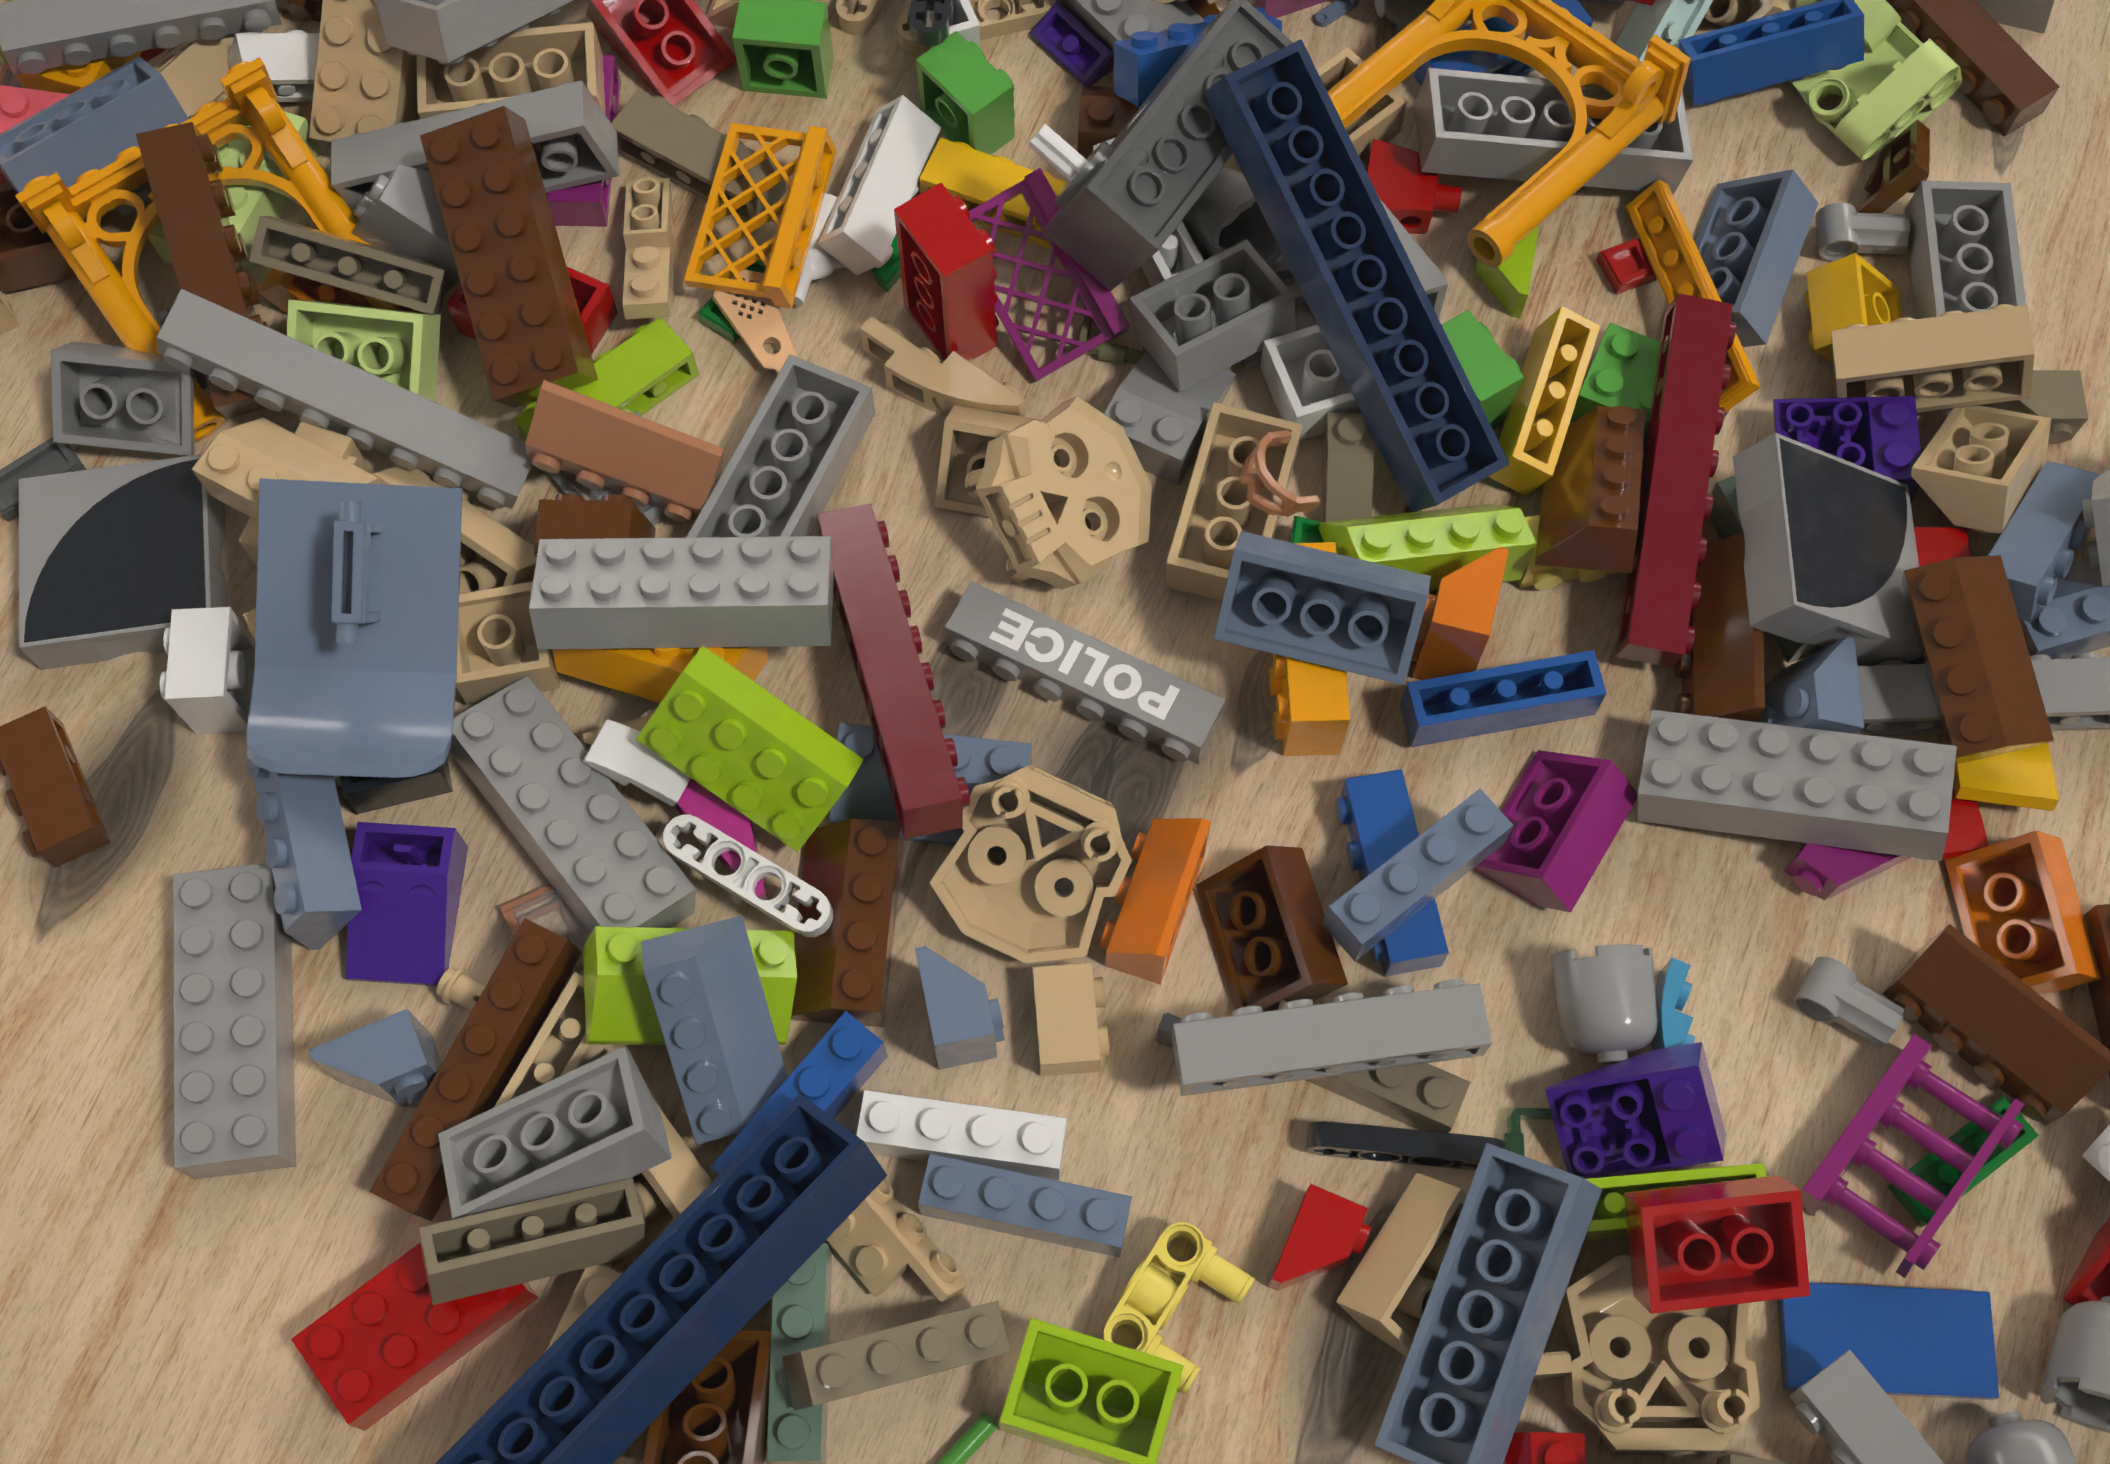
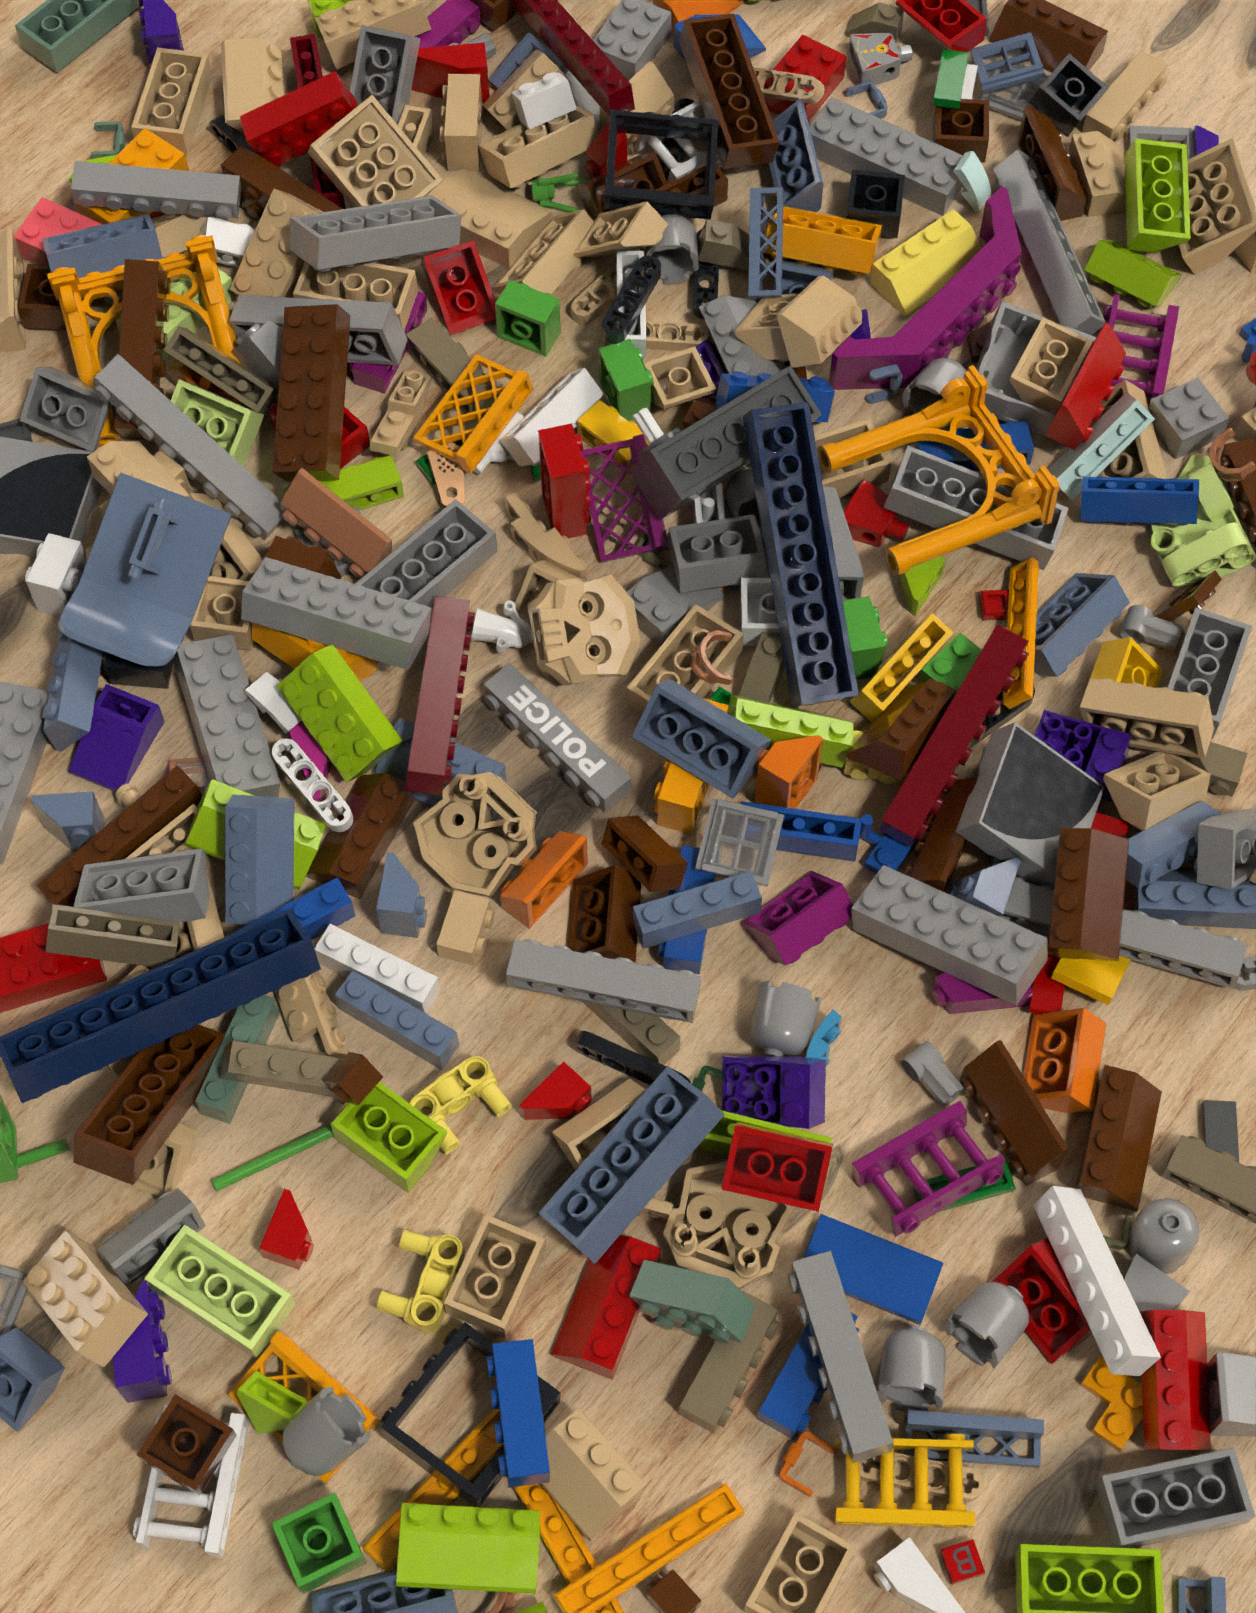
camera: 20 degrees right, 5 degrees down
none -> reddish brown brick [324,1052,383,1105]
none -> white piece [471,601,534,653]
none -> reddish brown brick [601,815,688,892]
none -> tan slope [643,346,716,409]
none -> clear piece [695,798,784,886]
none -> blue plate [860,814,919,874]

